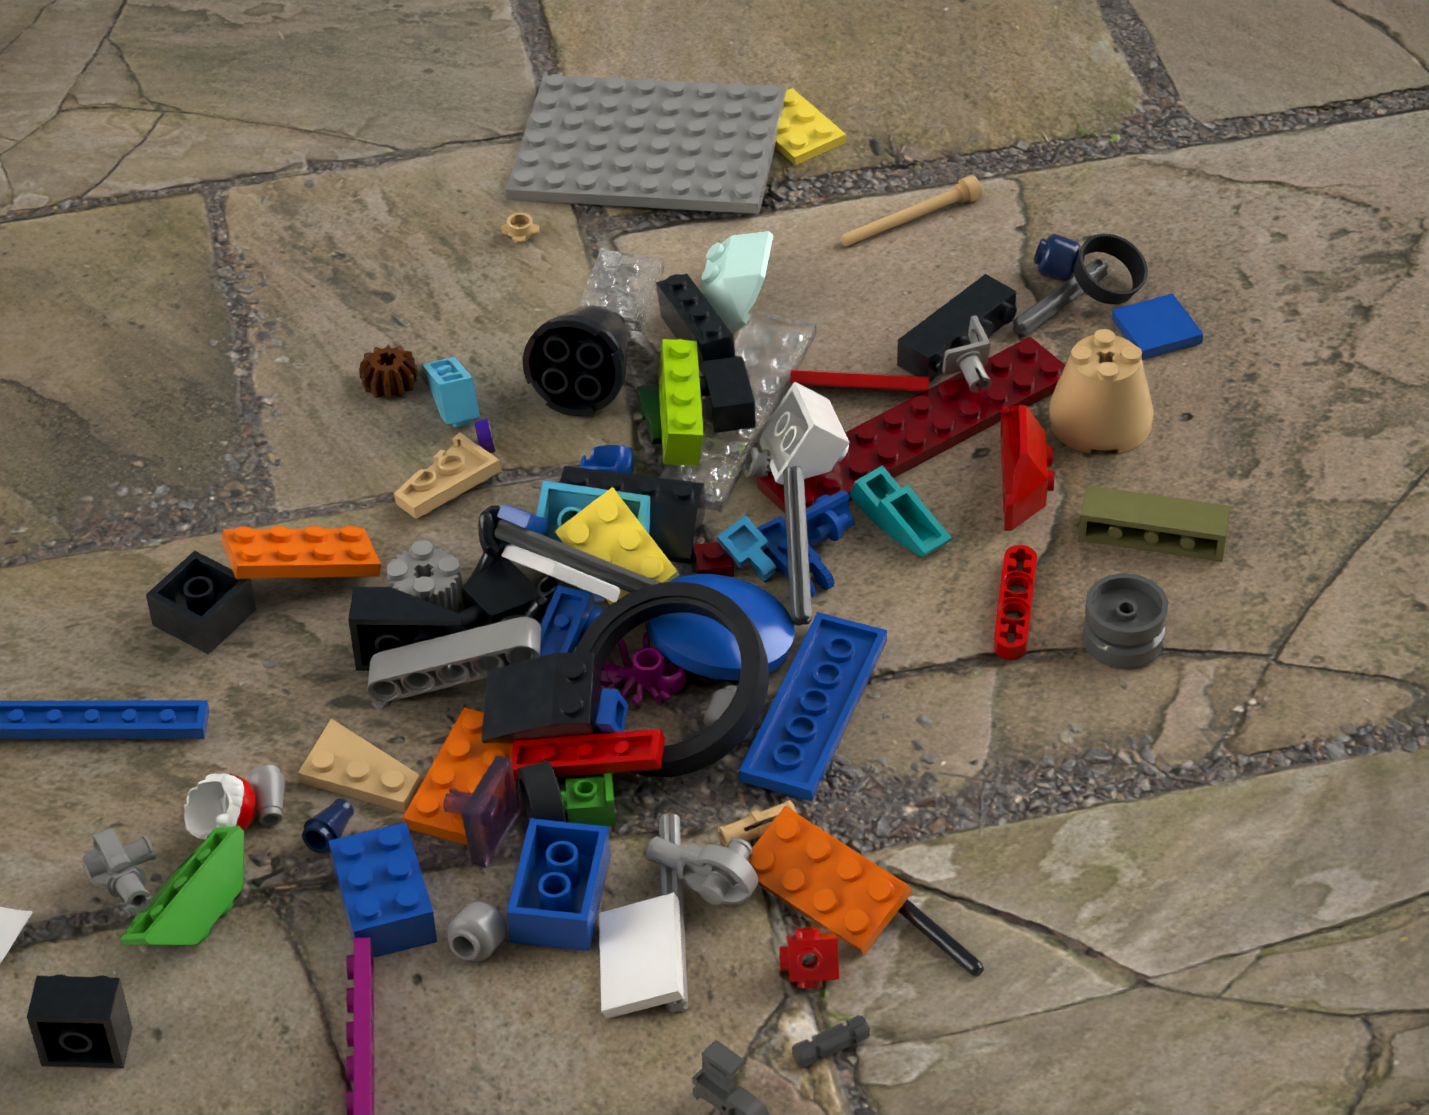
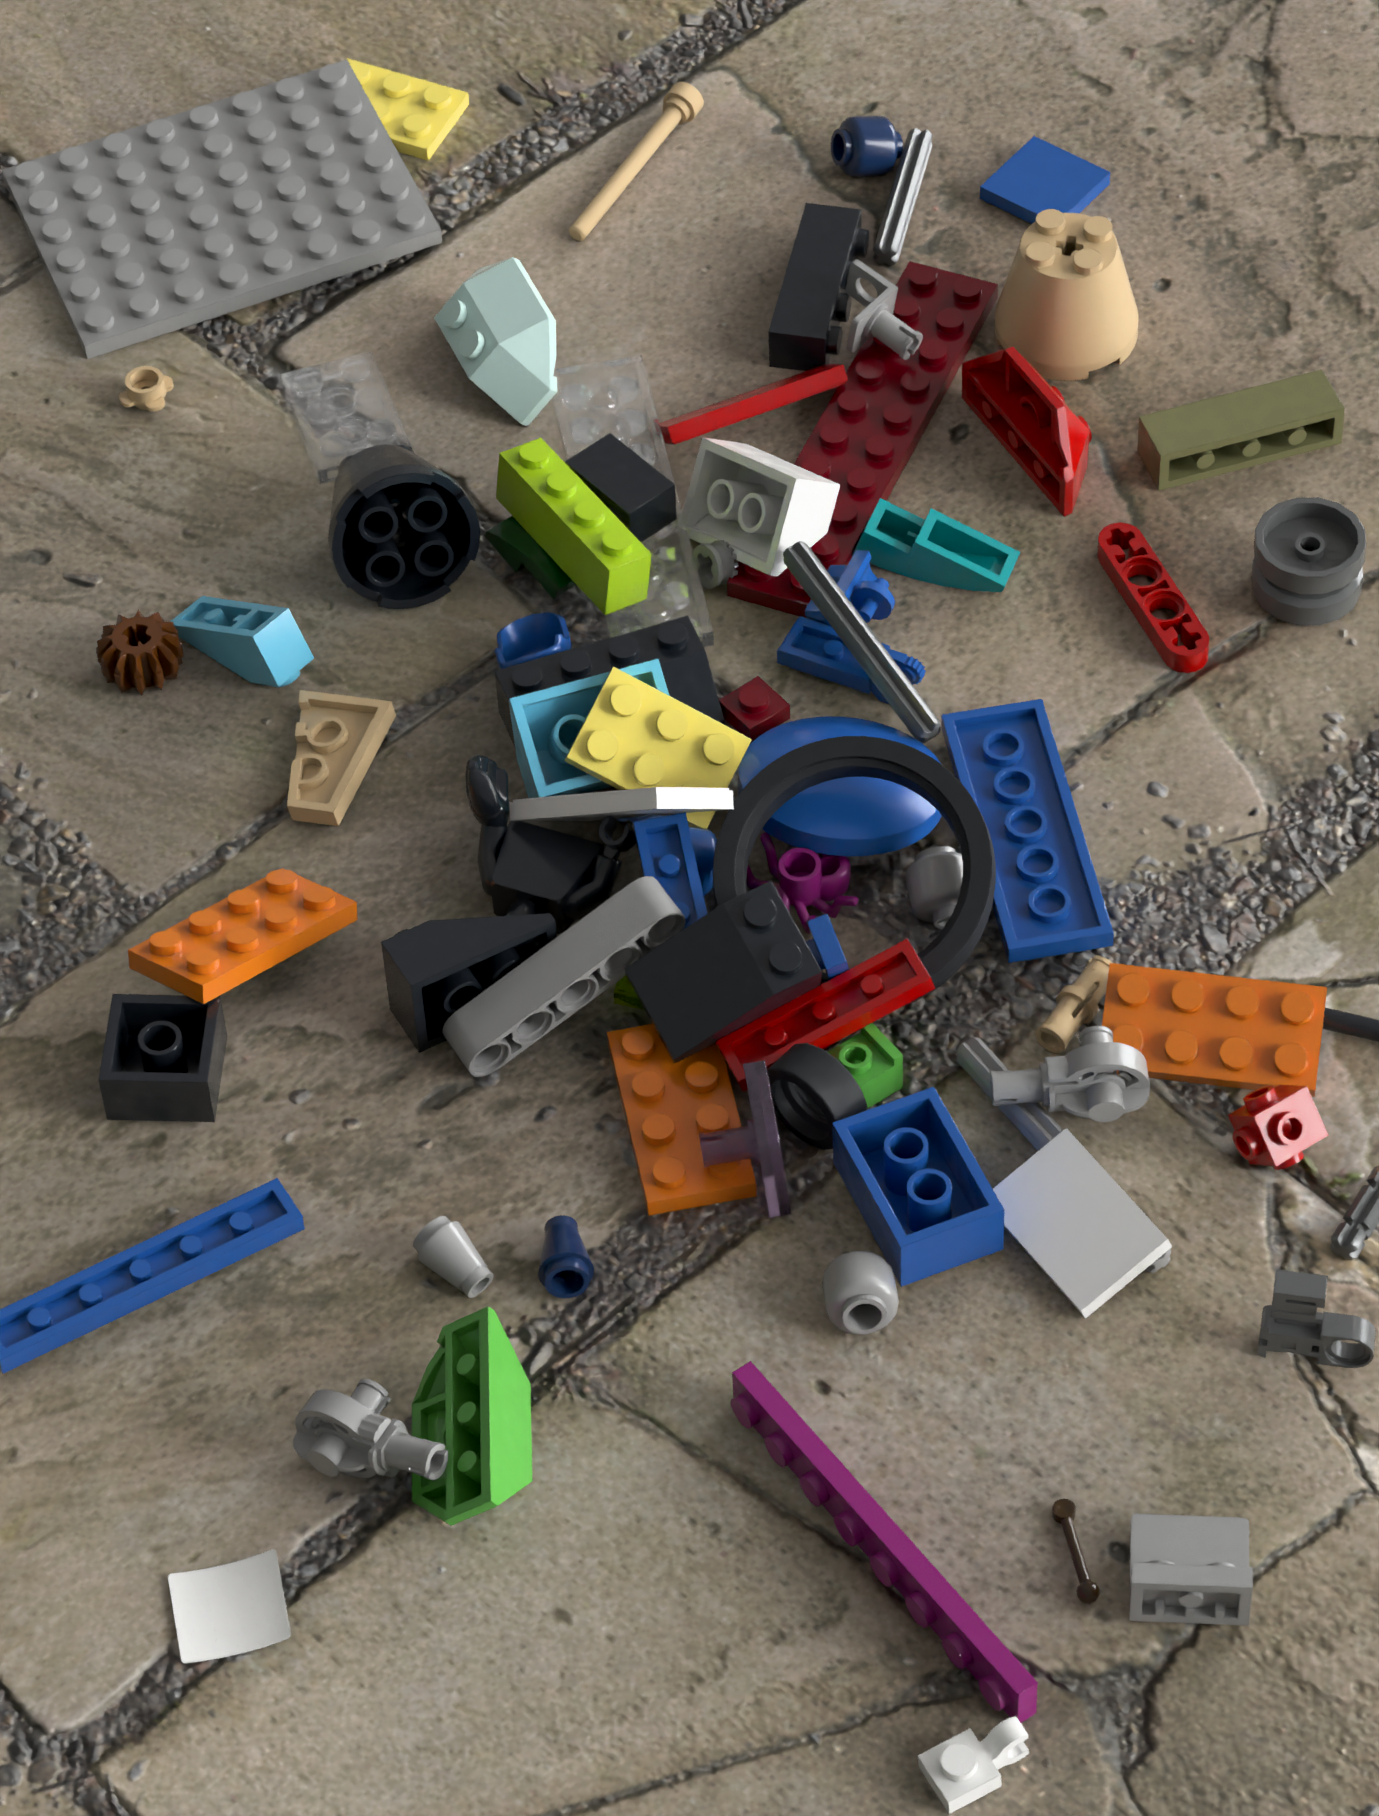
camera: 30 degrees left, 5 degrees up
black brick [27,974,133,1068] -> none
white hair [184,773,255,840] -> none
tan wing [298,719,421,812] -> none
blue brick [328,822,437,958] -> none
light grey brick [387,540,463,613] -> none
dark purple tile [474,418,496,453] -> none
dark grey axle [494,519,660,592] -> none
tile [497,504,549,534] -> none
black brick [656,273,736,374] -> none
dark azure plate [717,515,776,583] -> none
black tyre [1074,233,1148,305] -> none

